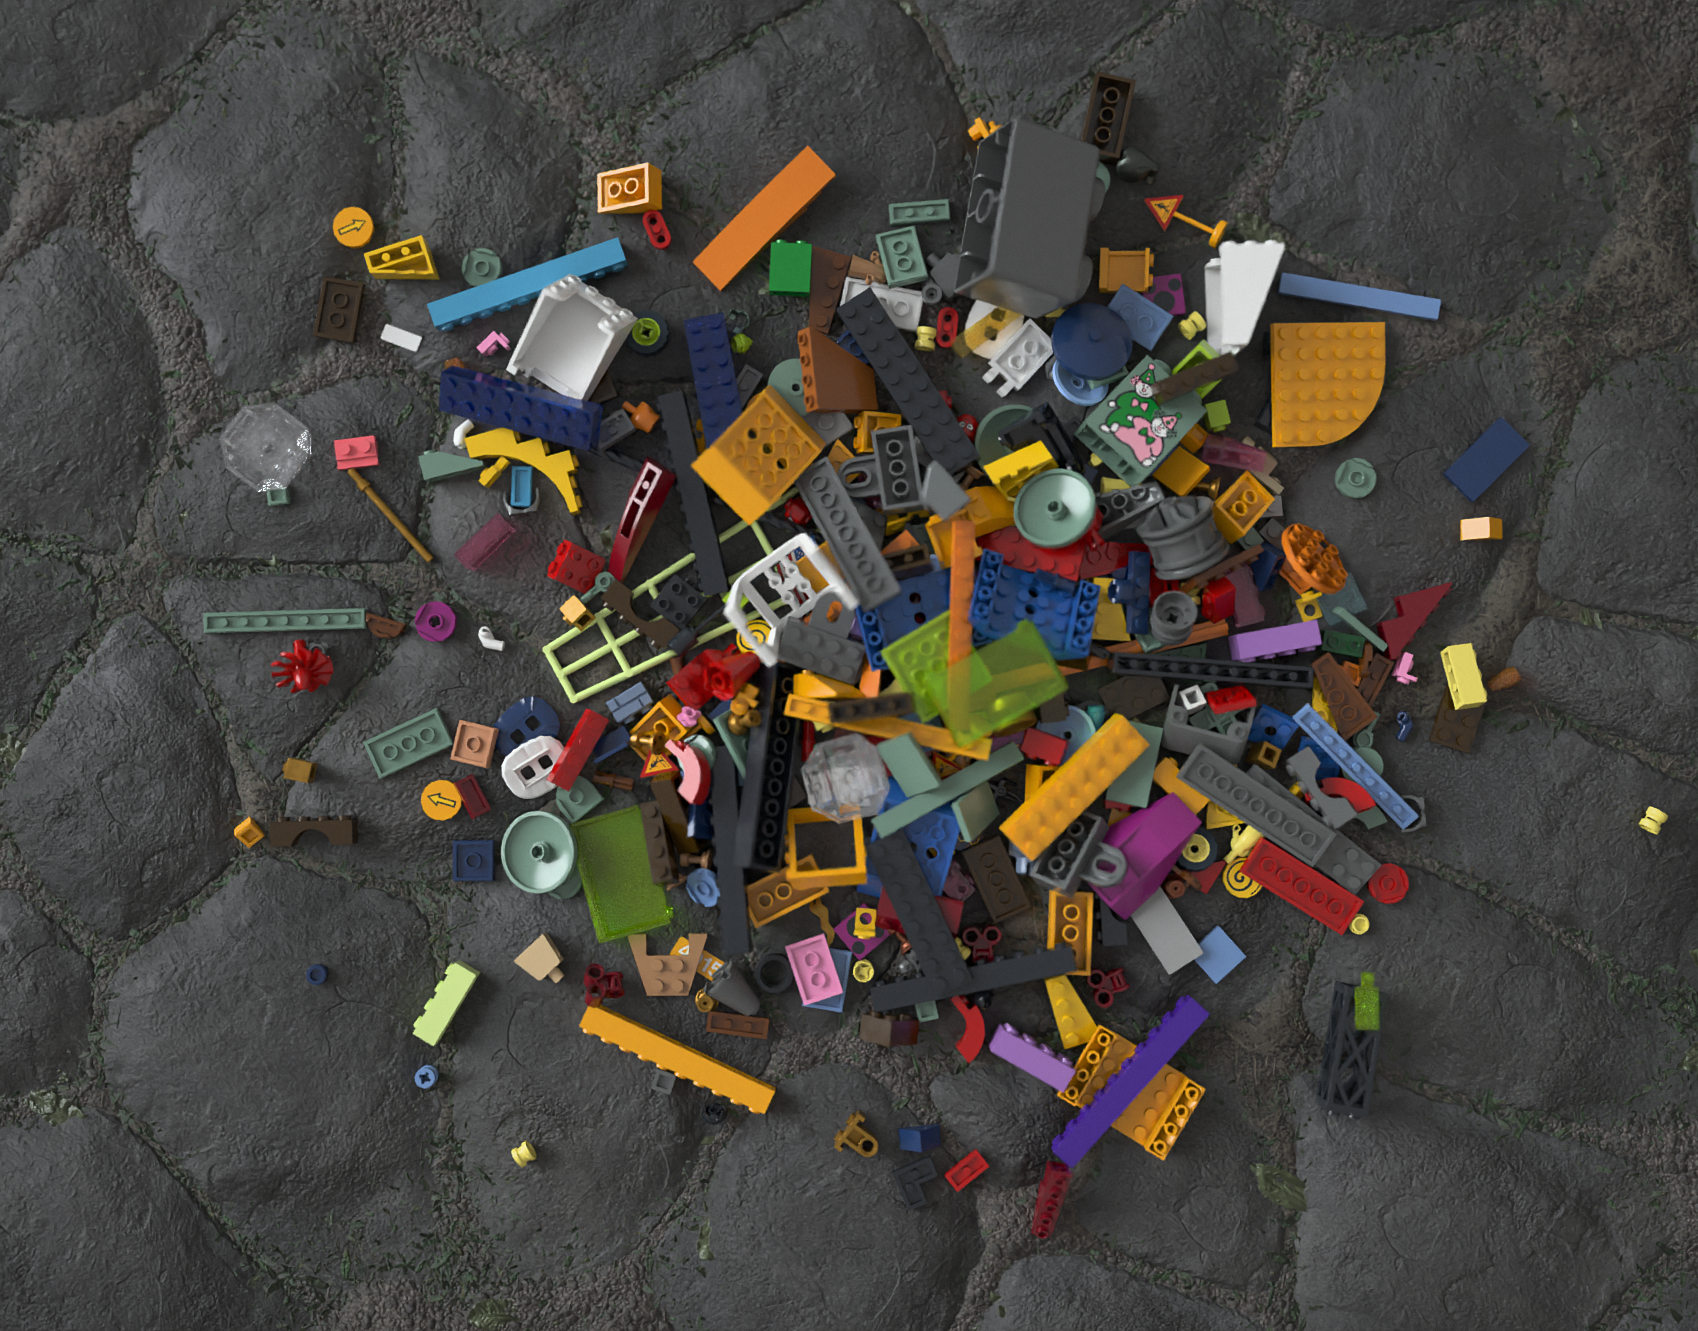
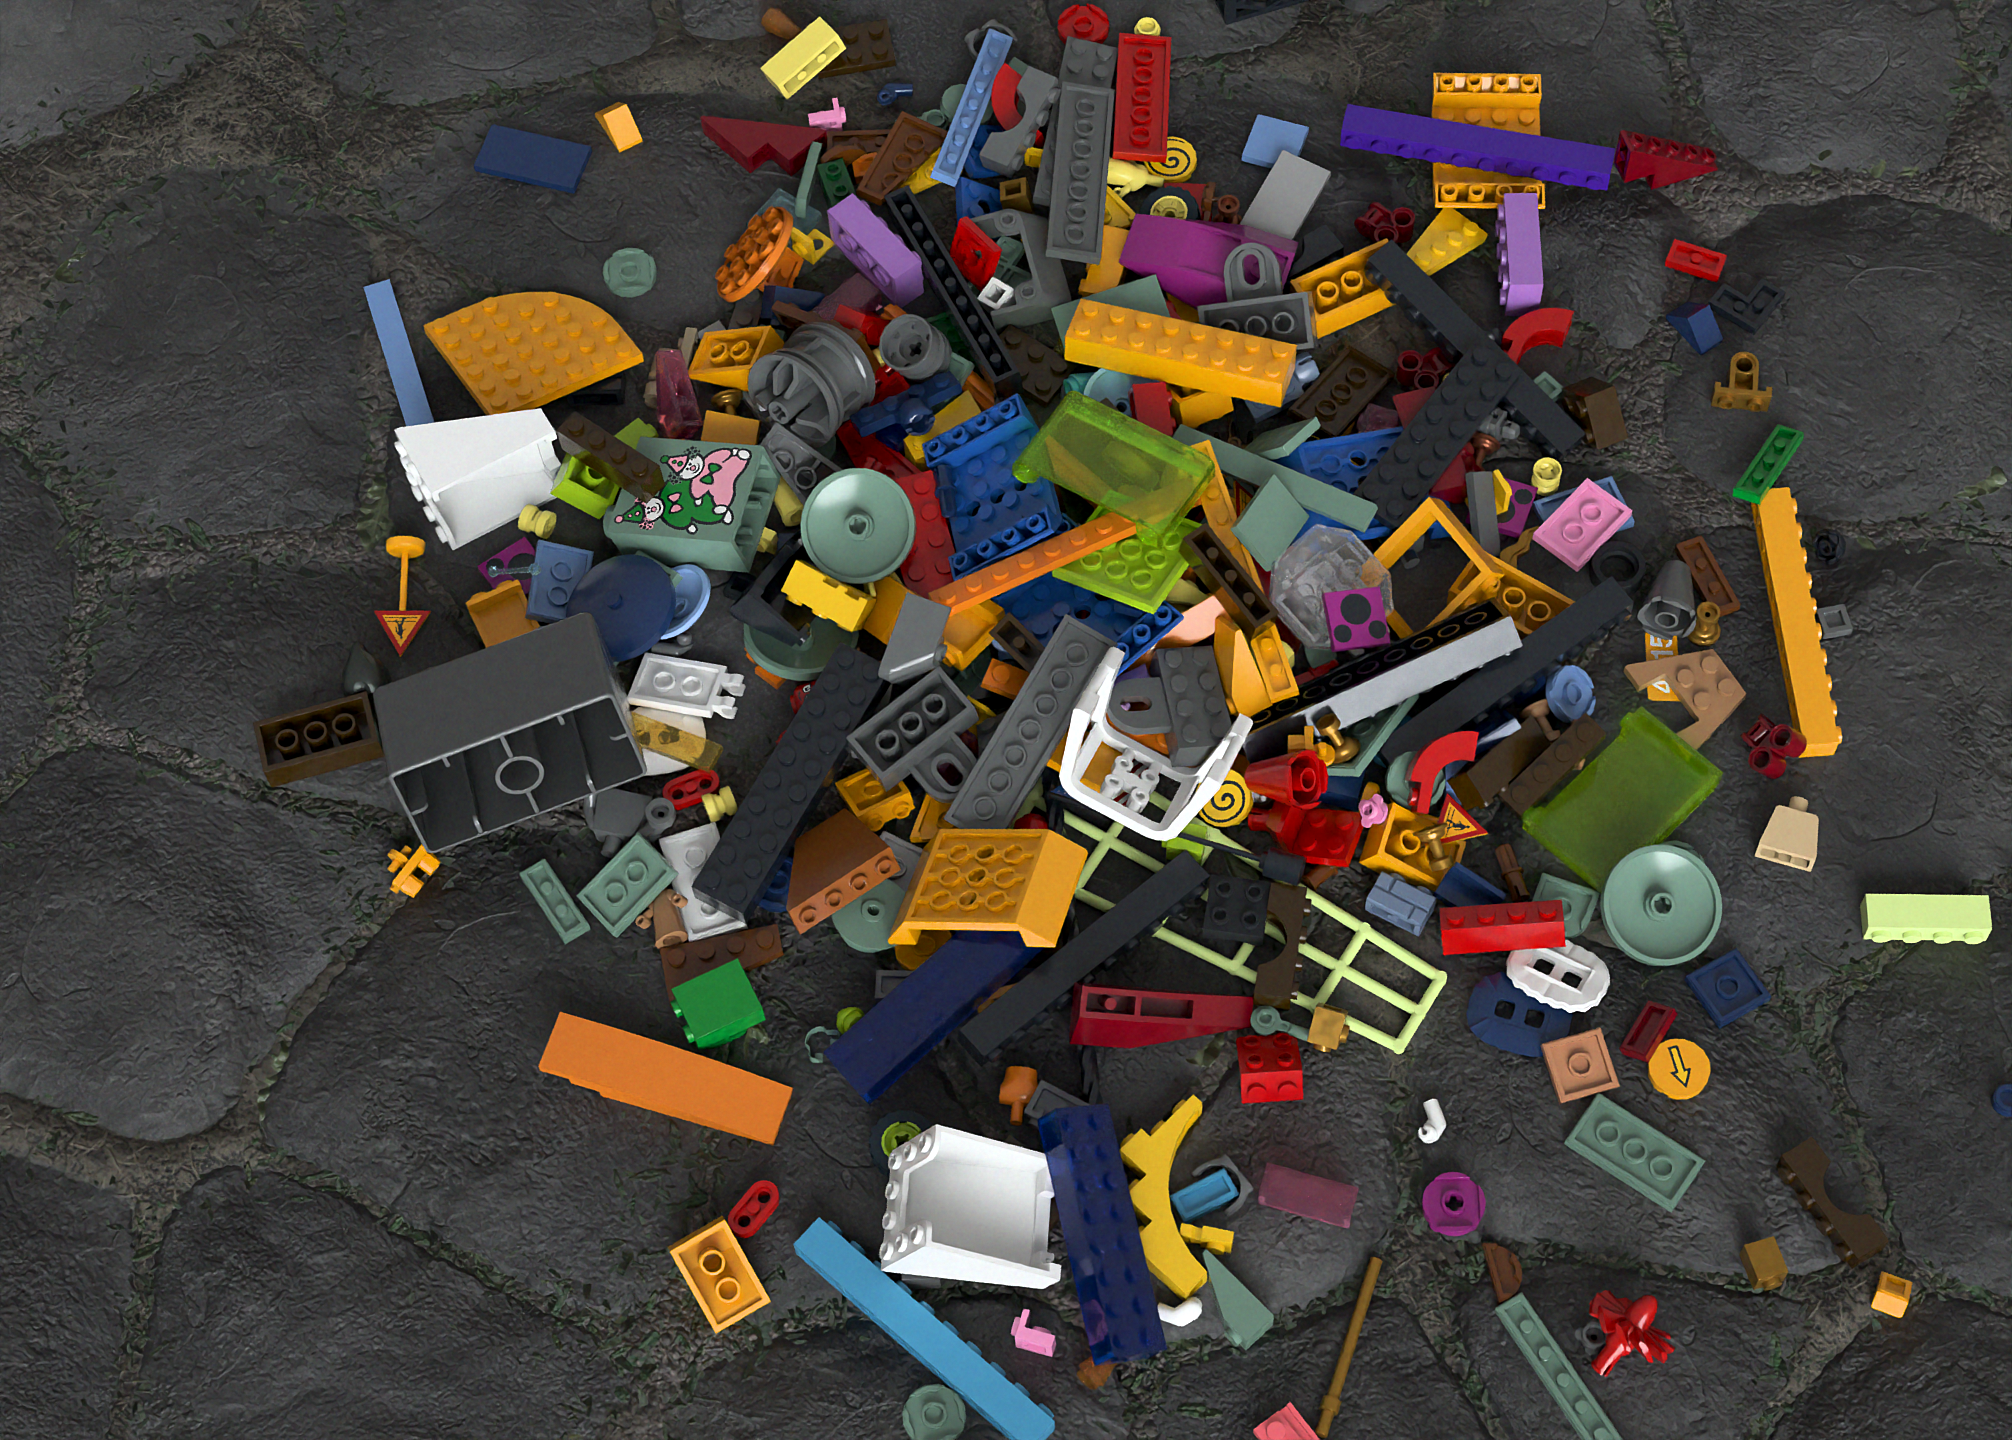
camera: 115 degrees left, 25 degrees down
none -> clear light blue hinge [488,563,541,577]
none -> magenta tile [1321,587,1390,652]
none -> dark grey tile [1465,471,1501,557]
none -> green tile [1733,424,1804,505]

